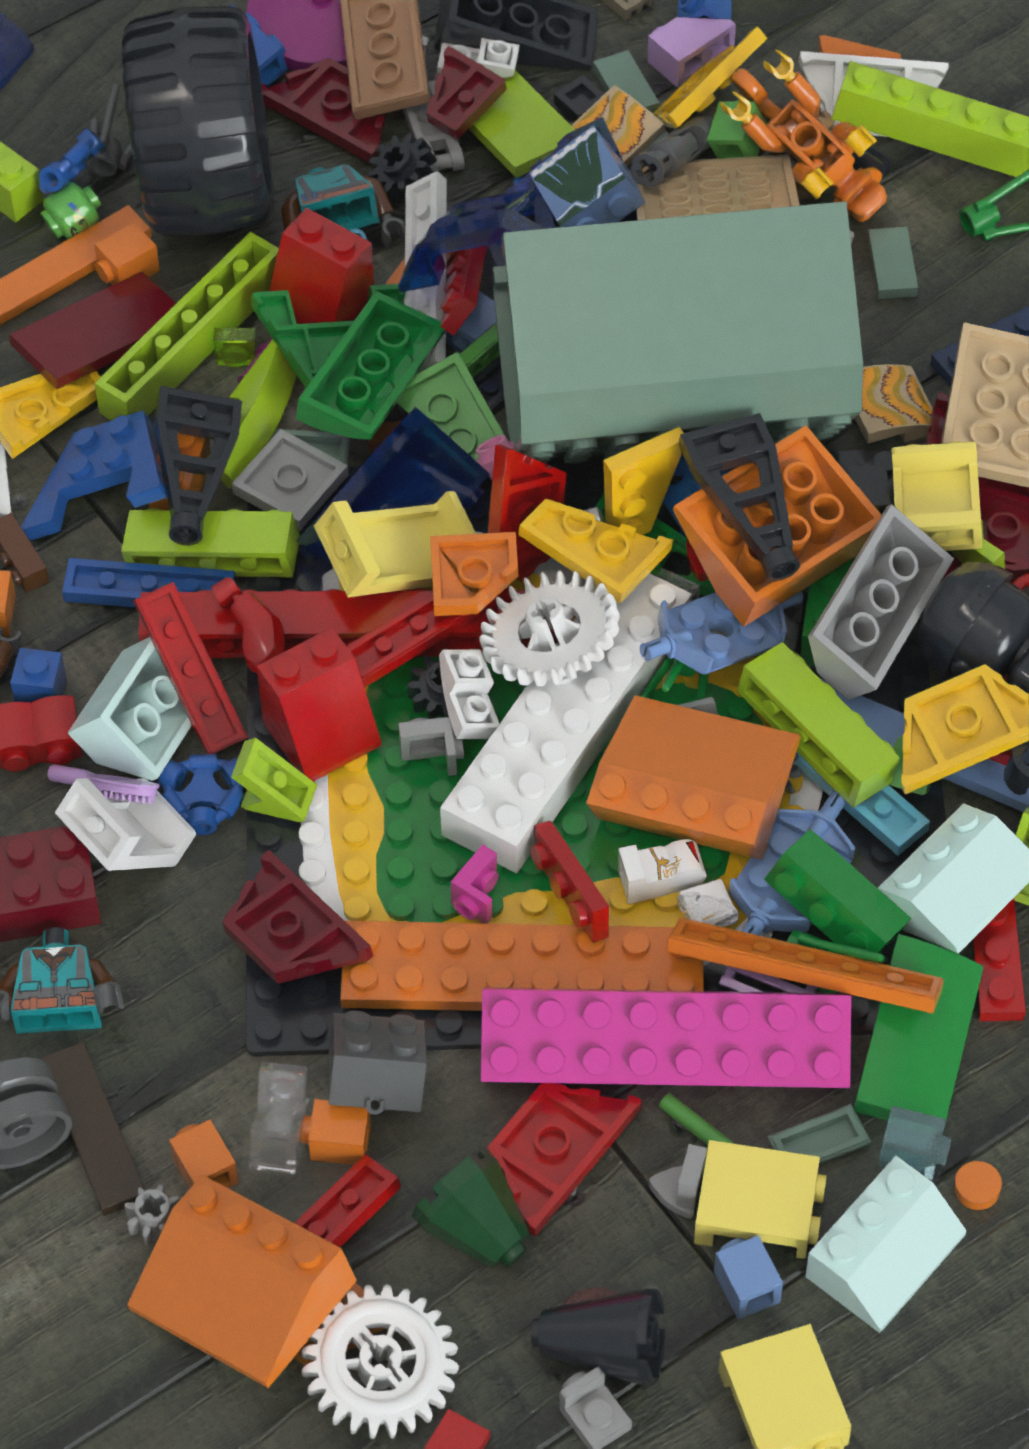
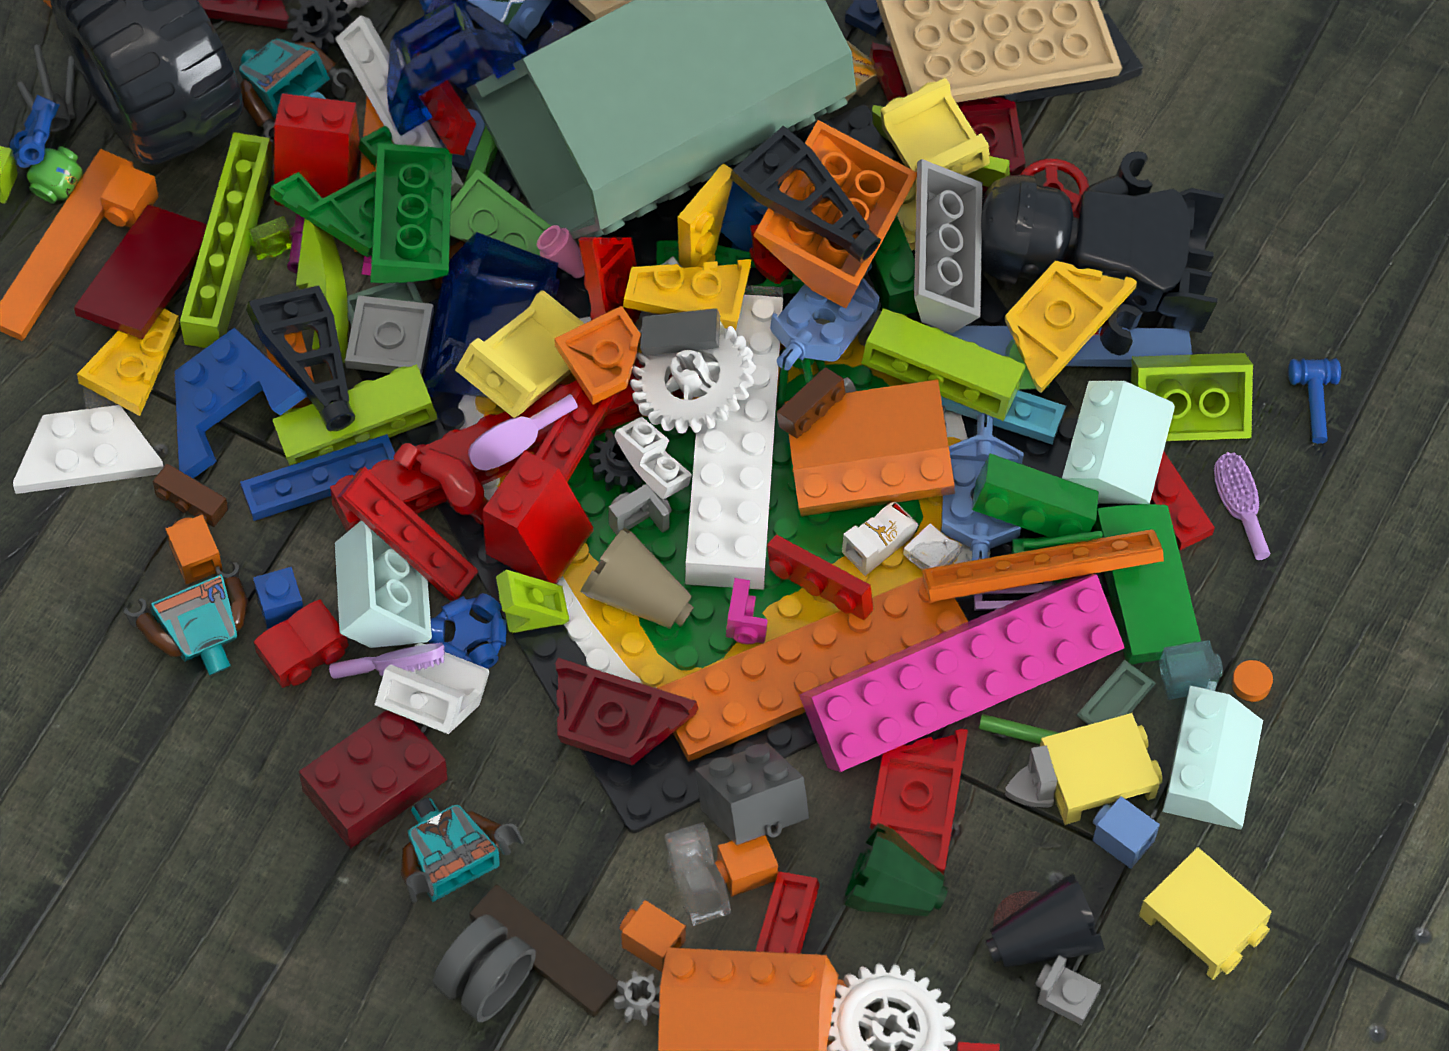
camera: 30 degrees left, 5 degrees up
none -> lavender piece [468,394,578,470]
none -> dark tan cone [580,528,694,629]
none -> dark grey tile [640,308,721,356]
none -> reddish brown piece [777,367,846,438]

